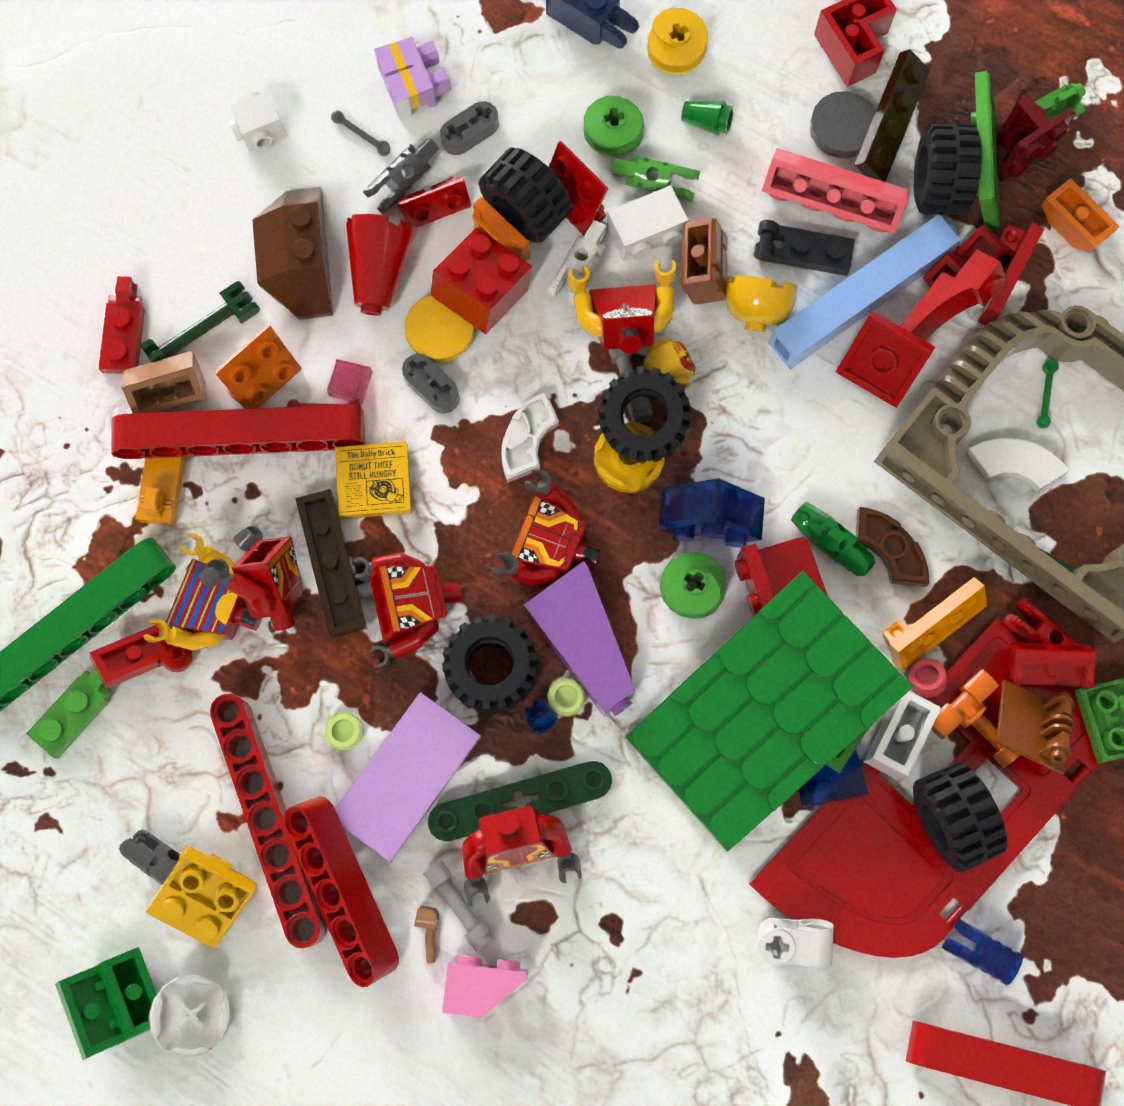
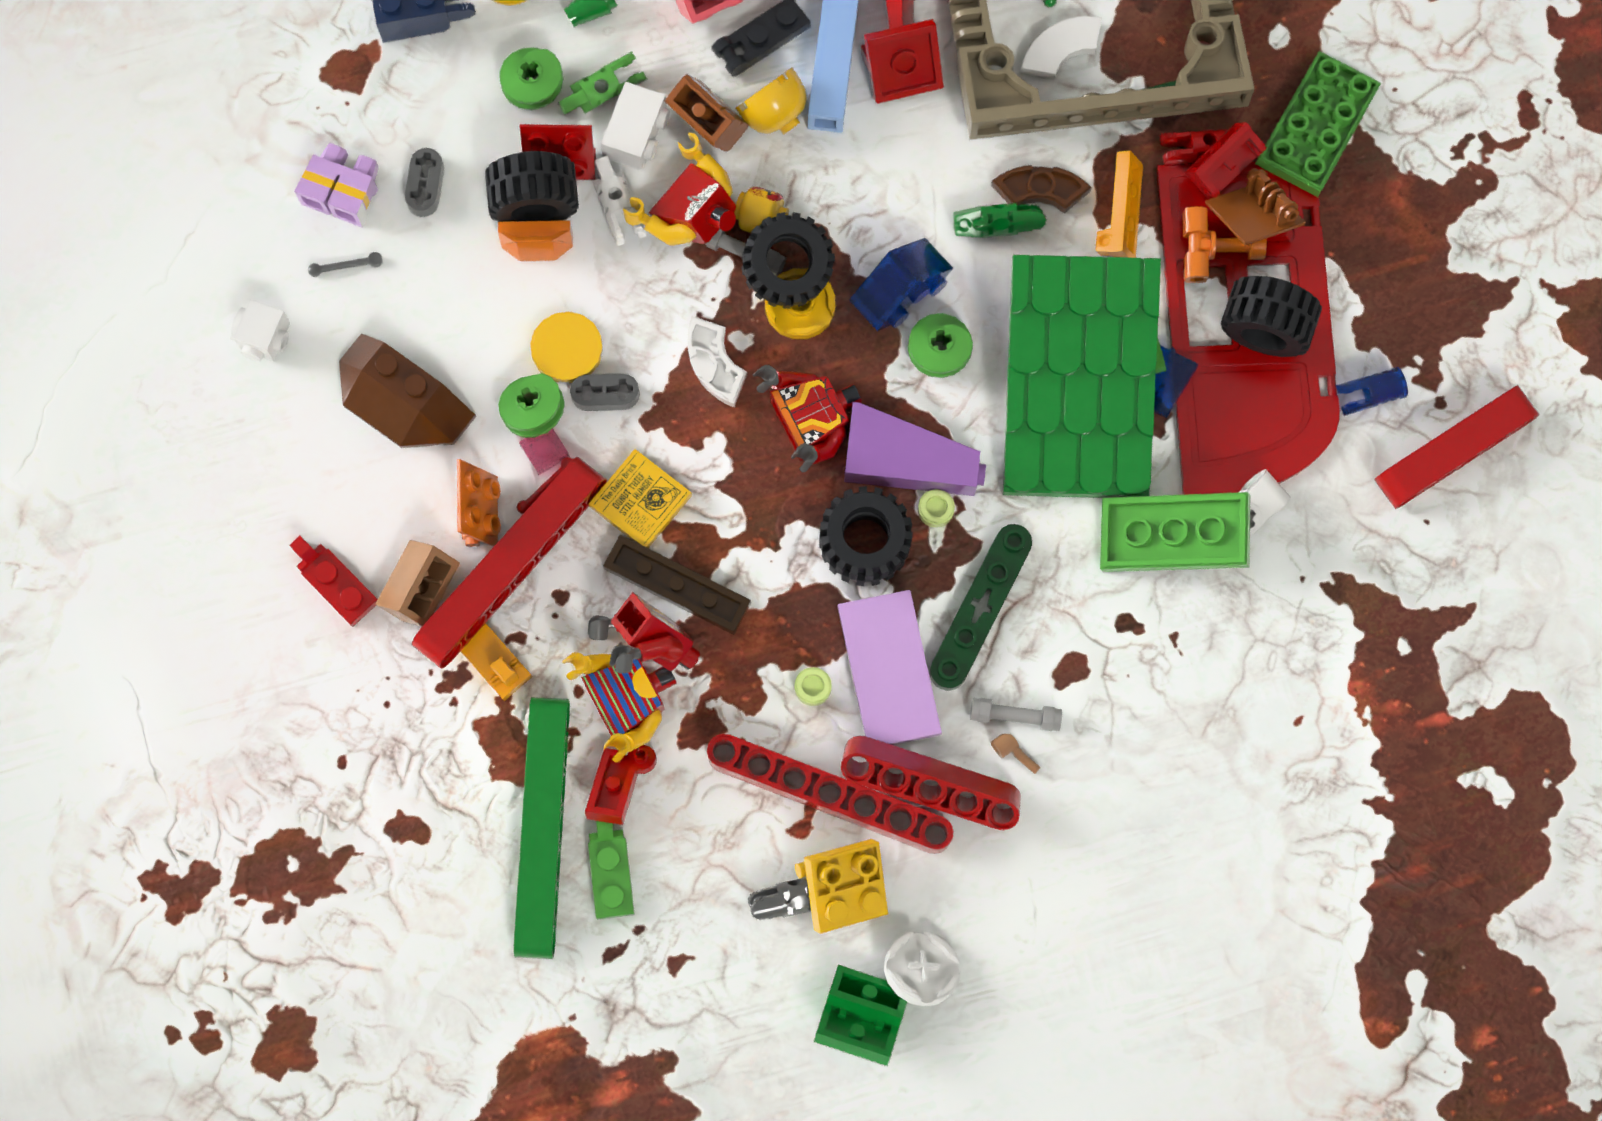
camera: 50 degrees left, 0 degrees up
dark green hinge [141,281,260,362] -> none
red cone [346,214,417,316] -> none
red torso [352,552,462,668] -> none
dark grey hinge [362,138,440,215] -> none
red hinge [397,176,471,228] -> none
red brick [430,227,533,334] -> none
bright pink slope [442,955,528,1017] -> none
red torso [462,805,582,906] -> none
clear blue hinge [524,700,558,734] -> none
red bracket [735,537,828,617] -> none
white brick [863,691,941,780] -> none
coral tile [908,658,947,698] -> none
none -> bright green piece [498,373,565,438]
none -> bright green plate [1100,492,1251,572]

